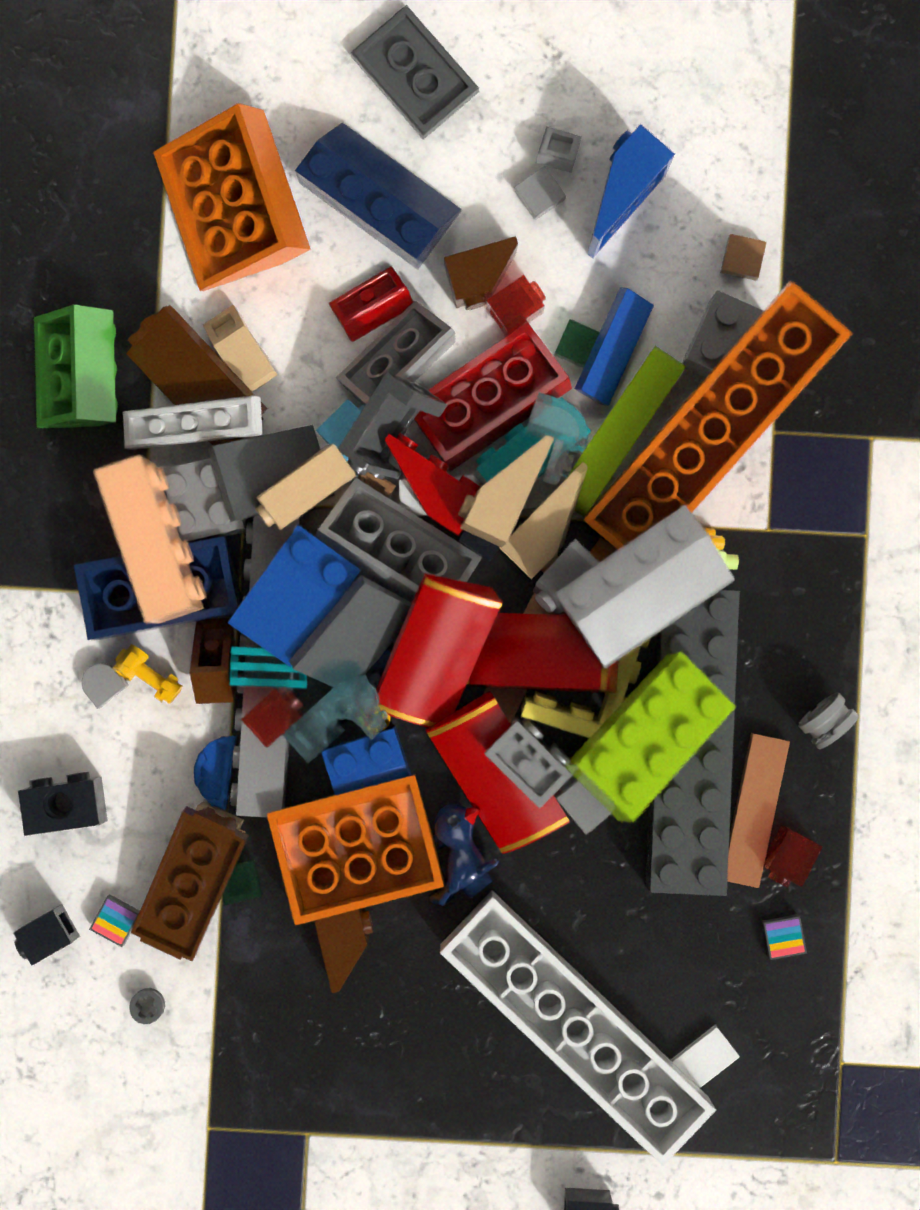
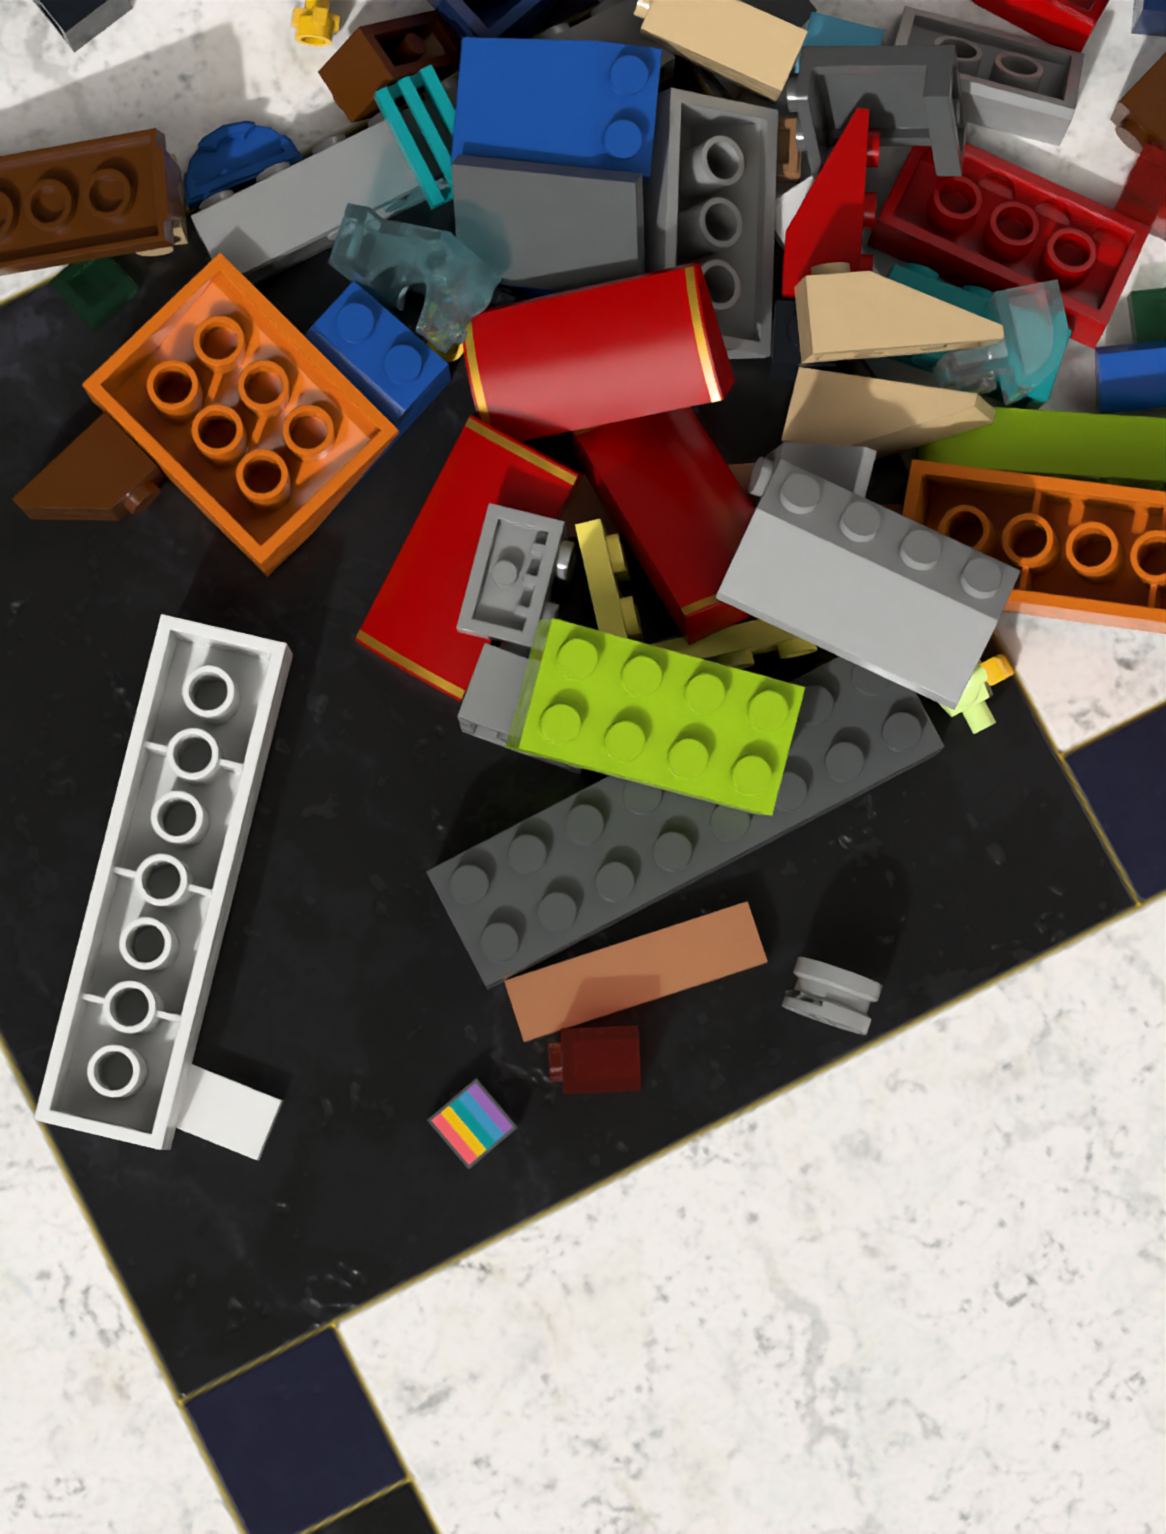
camera: 60 degrees right, 5 degrees down
clear red brick [241,687,305,748] -> none
dark blue animal [428,804,499,906] -> none

